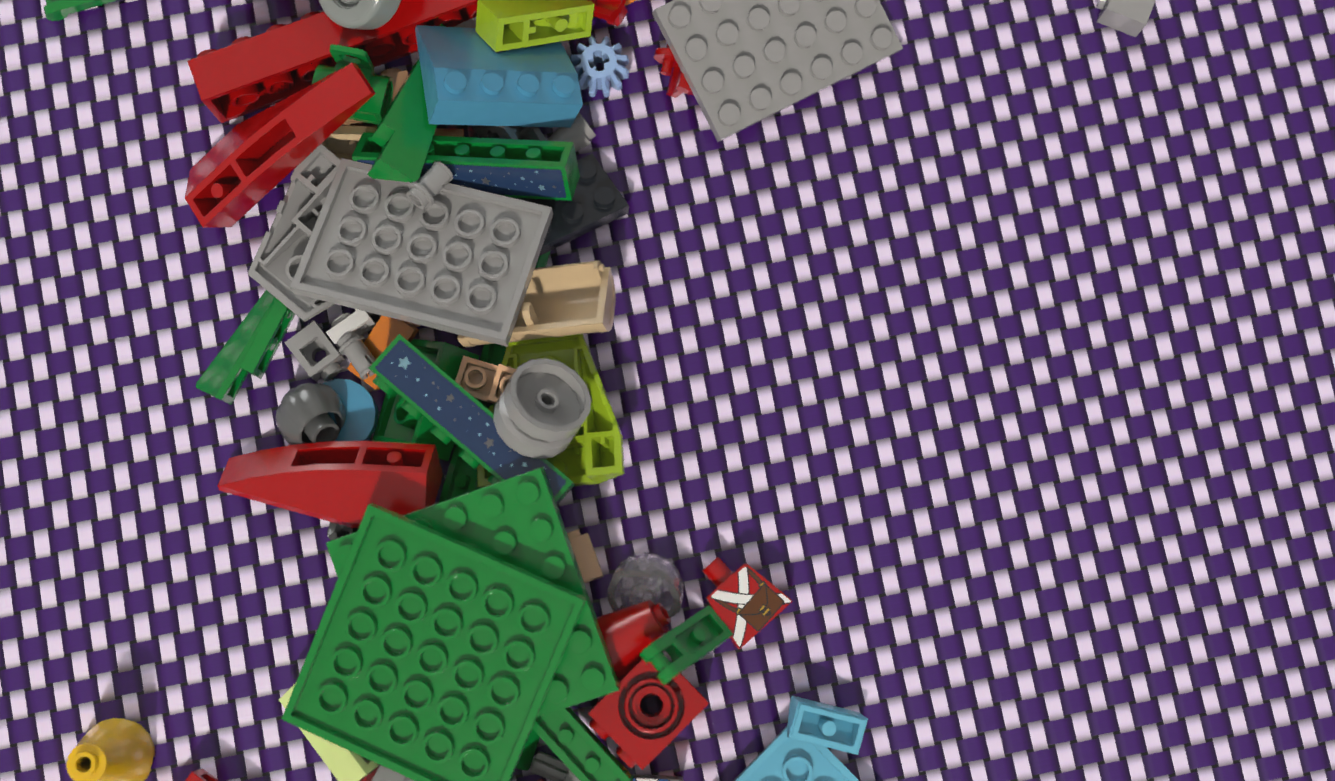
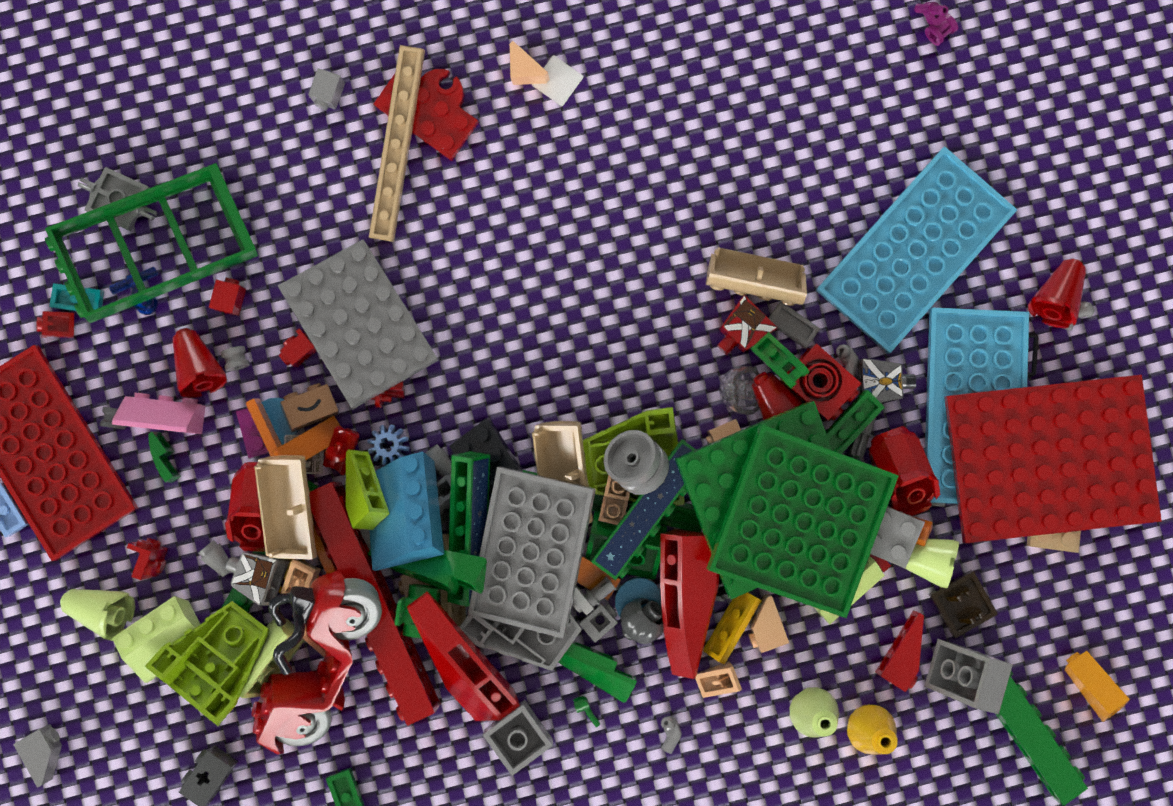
camera: 85 degrees left, 5 degrees up
light grey pin [406,161,453,209] -> none
medium azure slope [787,696,868,755] -> none
none -> tan tile [369,45,425,242]
none -> red plate [373,69,479,161]
none -> light grey brick [483,700,554,776]
none -> light nougat slope [509,41,549,85]
none -> white sticker [532,55,584,106]
none -> green hand [573,696,600,727]
none -> light grey arm [661,716,682,754]
none -> light nougat slope [695,661,742,698]
none -> yellow plate [703,592,762,665]
none -> tan container [706,247,807,306]
none -> light nougat slope [748,594,789,653]
none -> light grey tile [769,301,820,349]
none -> yellowish green cone [789,687,839,737]
none -> light grey arm [836,345,859,377]

